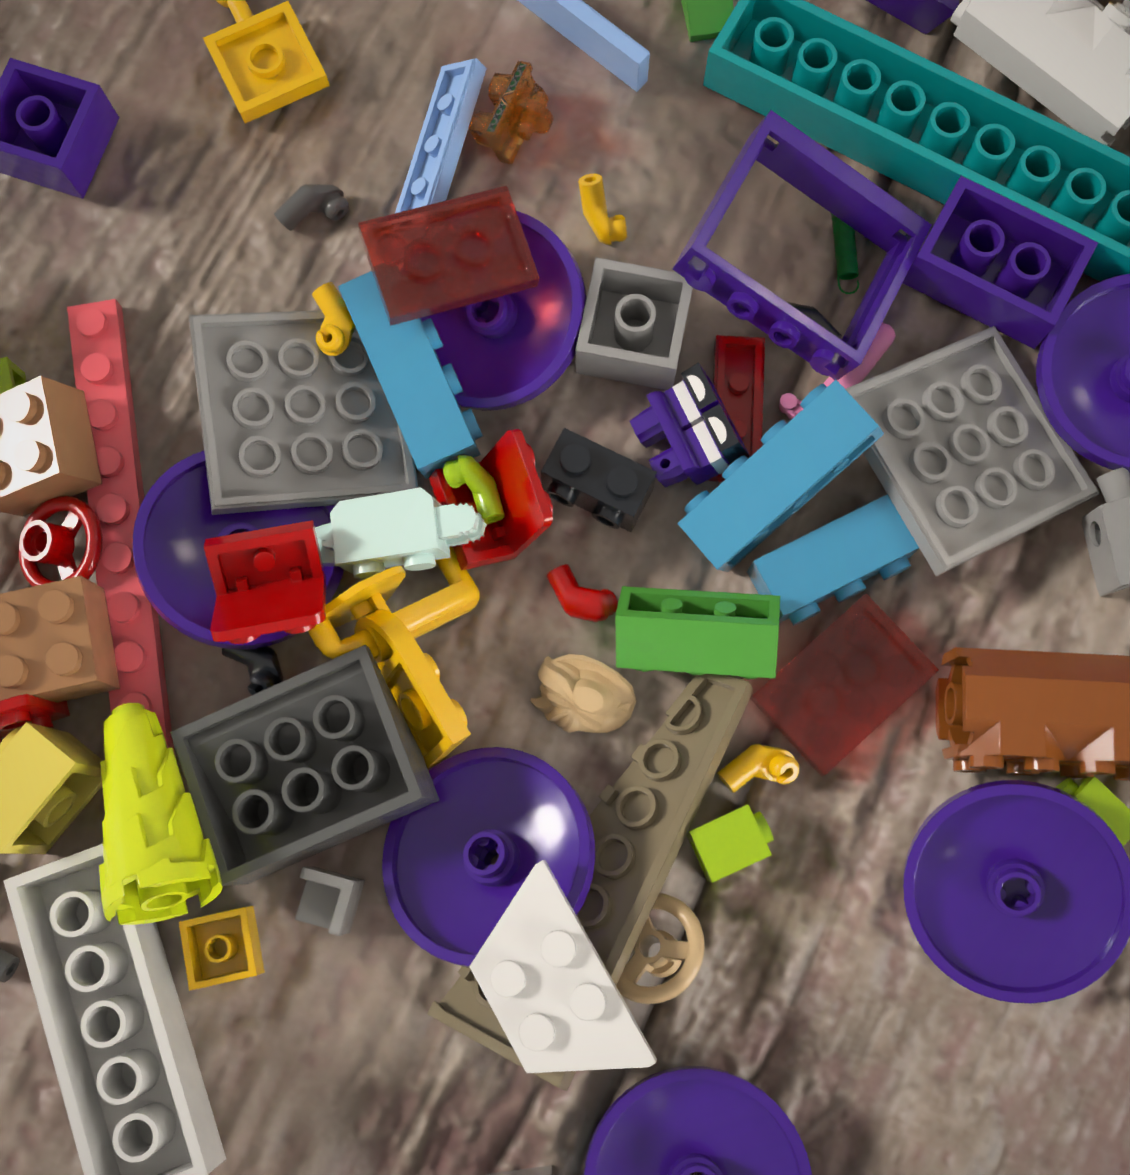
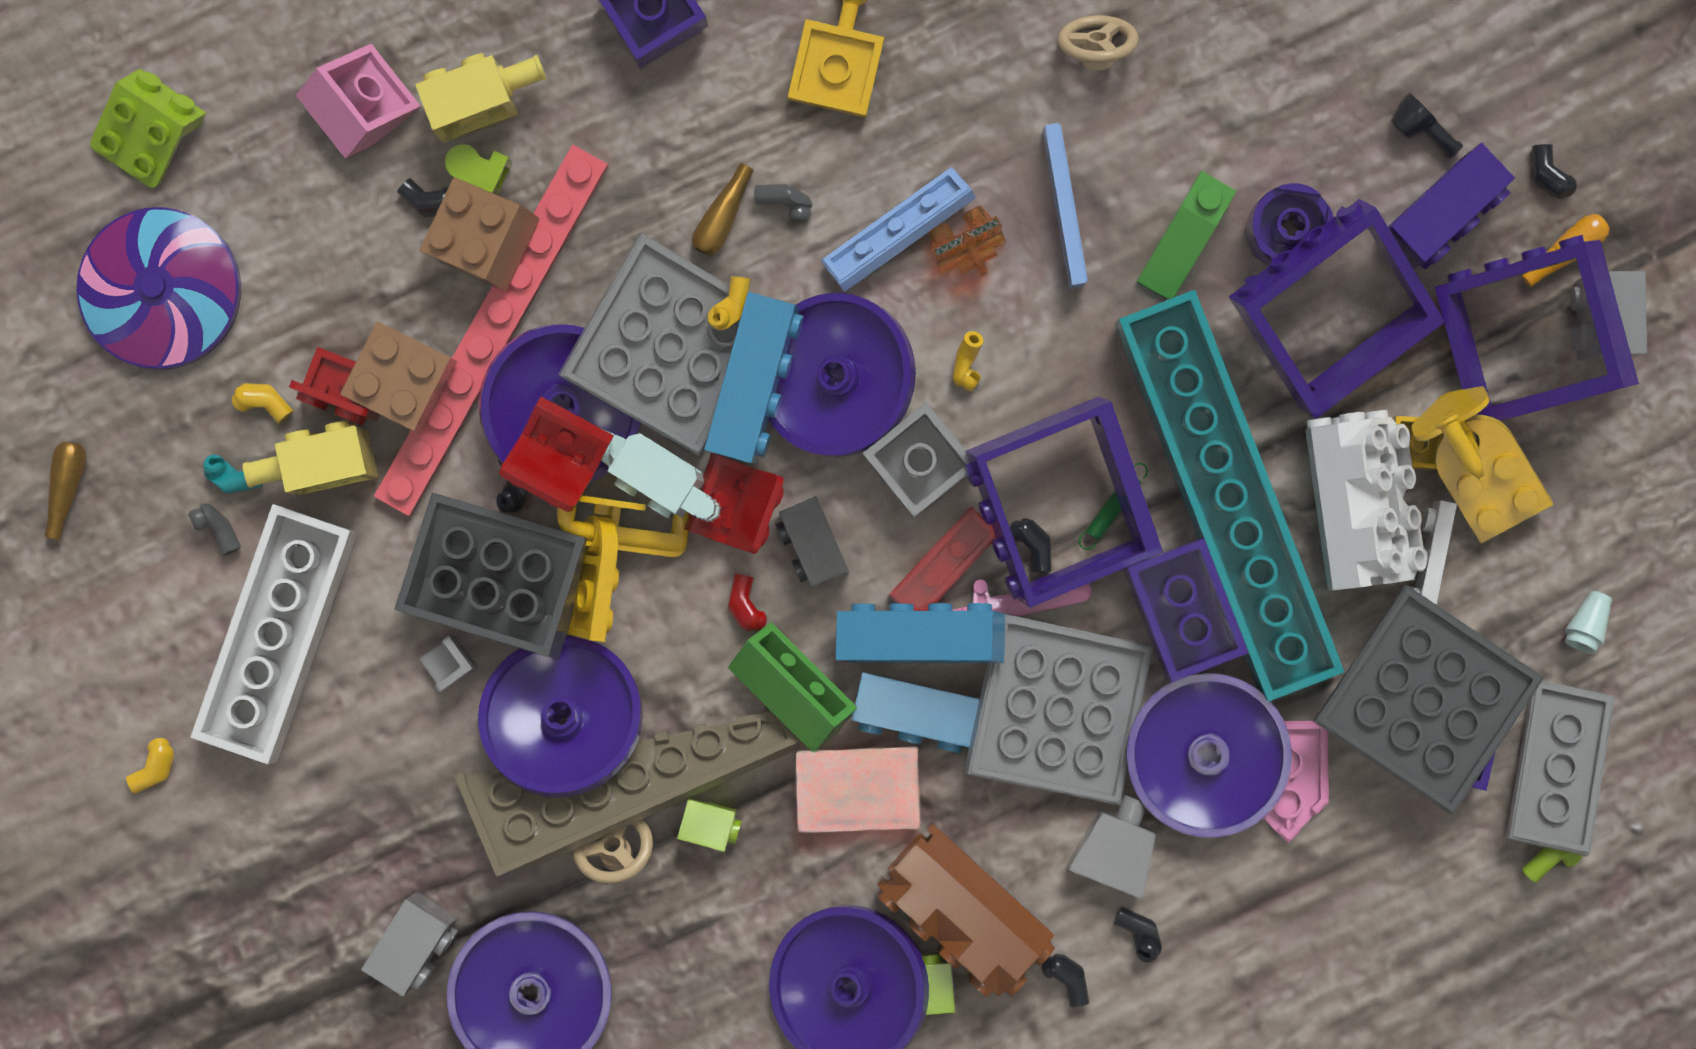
camera: 35 degrees right, 10 degrees up
red piece [19,496,102,587] -> none
neon yellow cone [99,703,223,925] -> none
yellow piece [179,906,265,991] -> none
clear red plate [358,185,540,326] -> none
lime arm [443,455,505,524] -> none
white wing [470,860,657,1073] -> none
tan hat [530,654,637,733] -> none
dark purple hips [629,362,751,487] -> none
yellow arm [717,744,799,793] -> none
none -> pearl gold piece [692,163,754,256]

